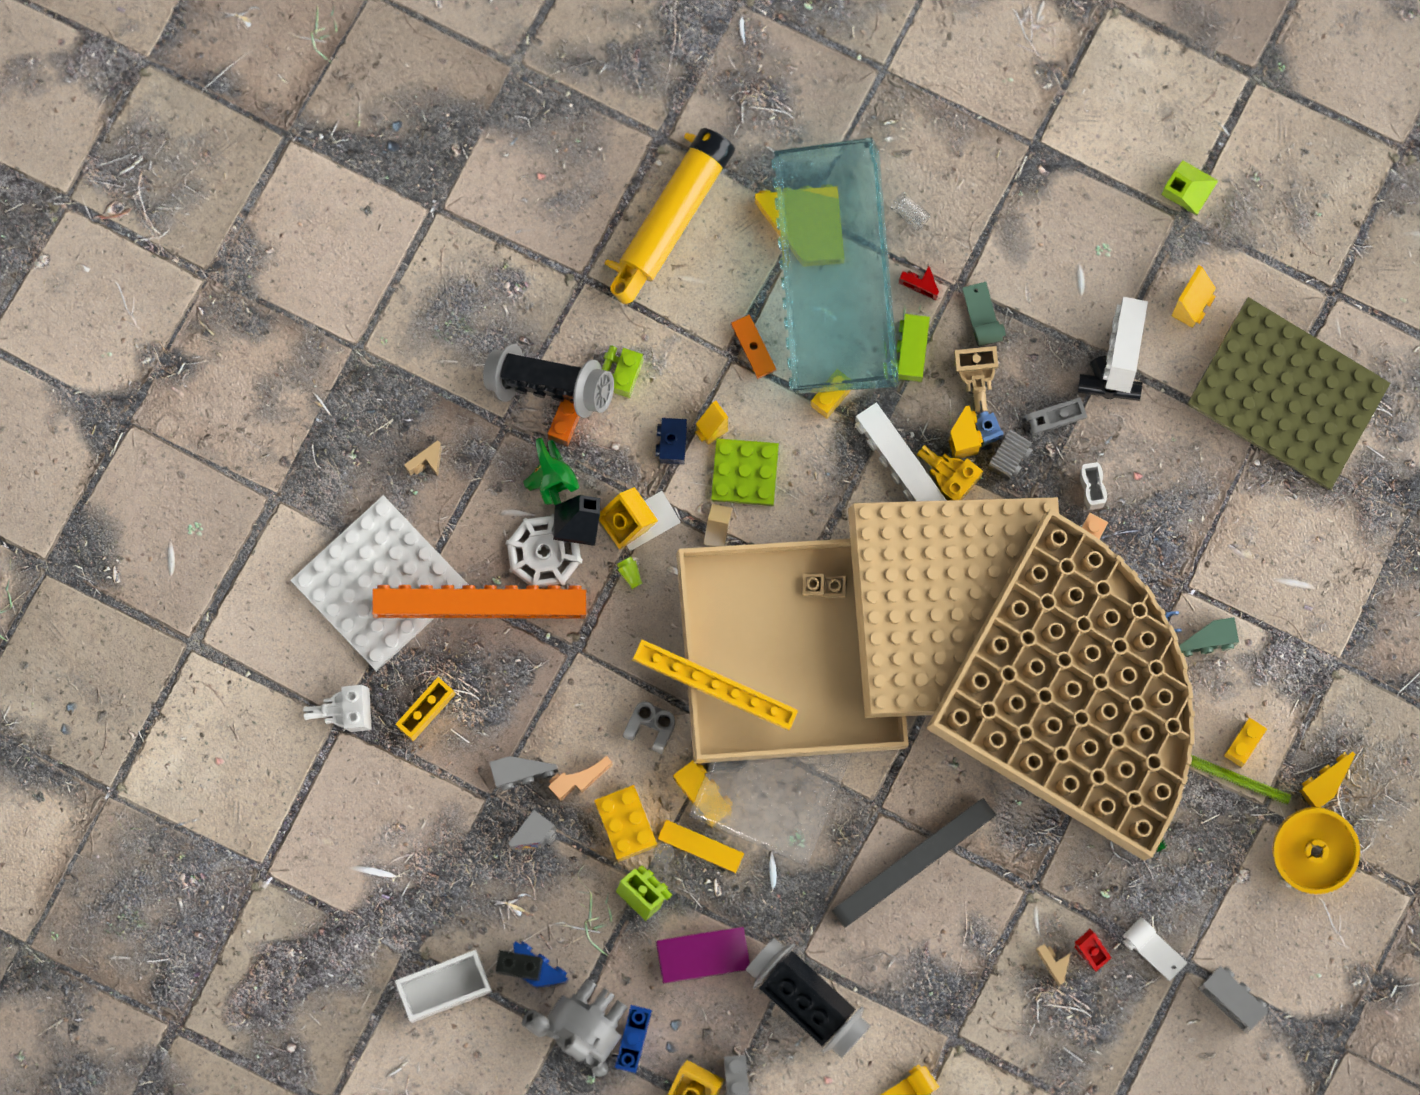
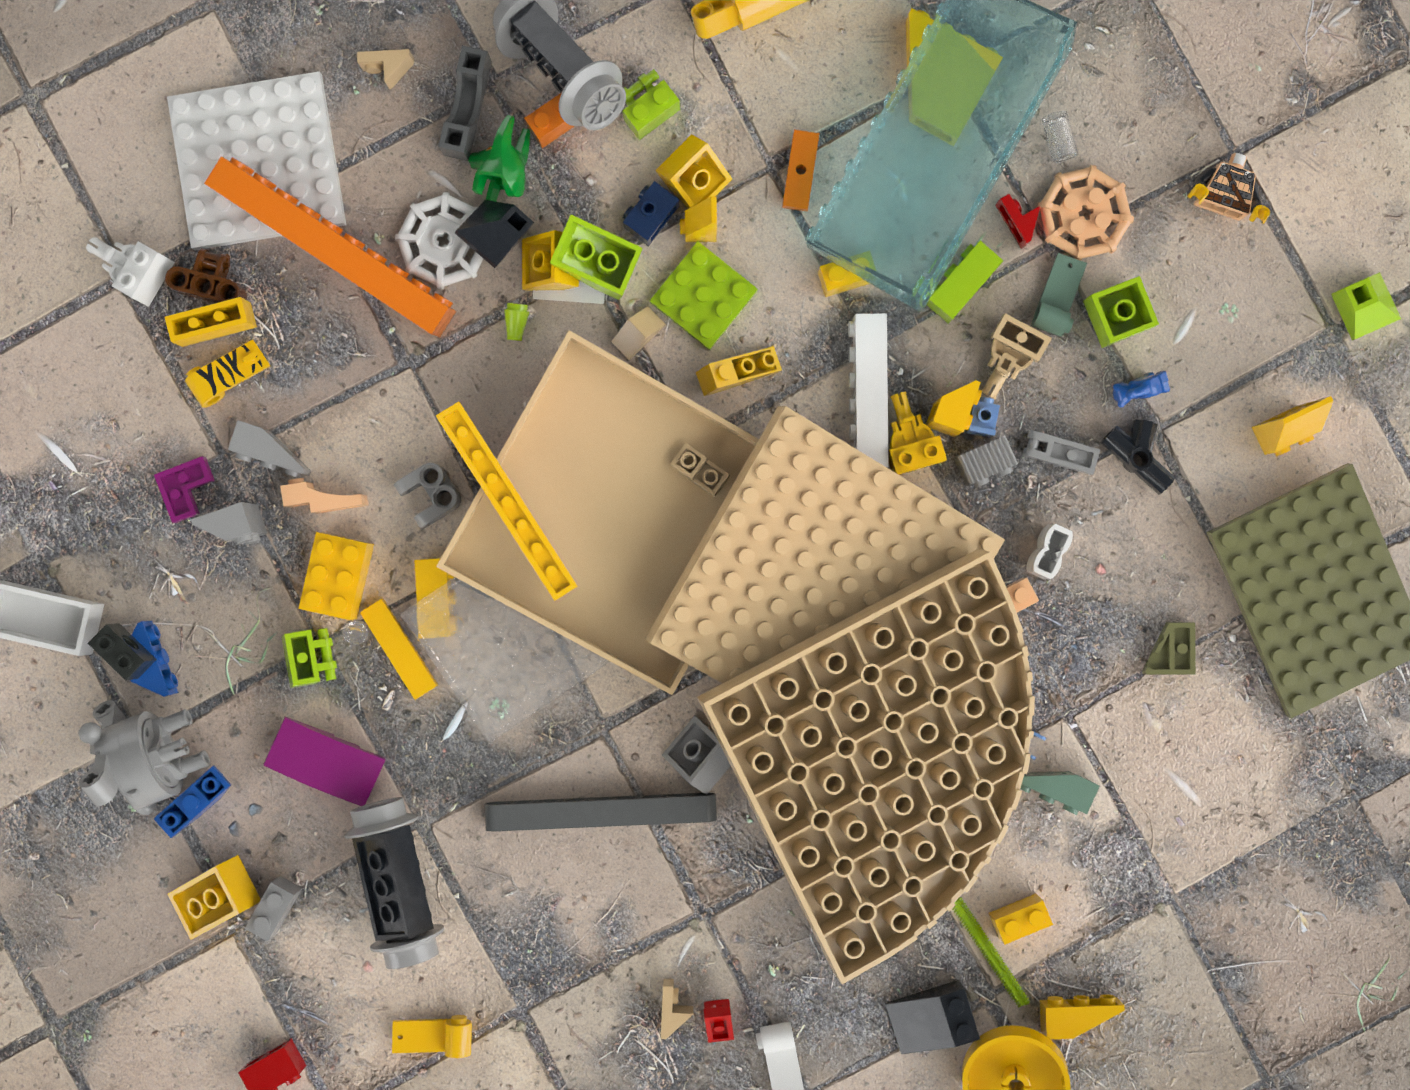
camera: 30 degrees right, 10 degrees up
white piece [1103,297,1148,393] -> none
none -> magenta plate [154,456,215,523]
none -> reddish brown piece [165,248,247,303]
none -> yellow door [185,340,270,408]
none -> dark grey arch [438,45,492,161]
none -> lime slope [550,214,643,300]
none -> yellow slope [655,134,732,208]
none -> light grey slope [662,715,731,795]
none -> yellow slope [695,346,782,396]
none -> slope [885,980,980,1054]
none -> light nougat plate [1037,165,1134,261]
none -> lime brick [1083,276,1159,348]
none -> blue animal [1112,371,1170,408]
none -> olive wing [1142,622,1196,675]
none -> torso [1187,153,1270,224]

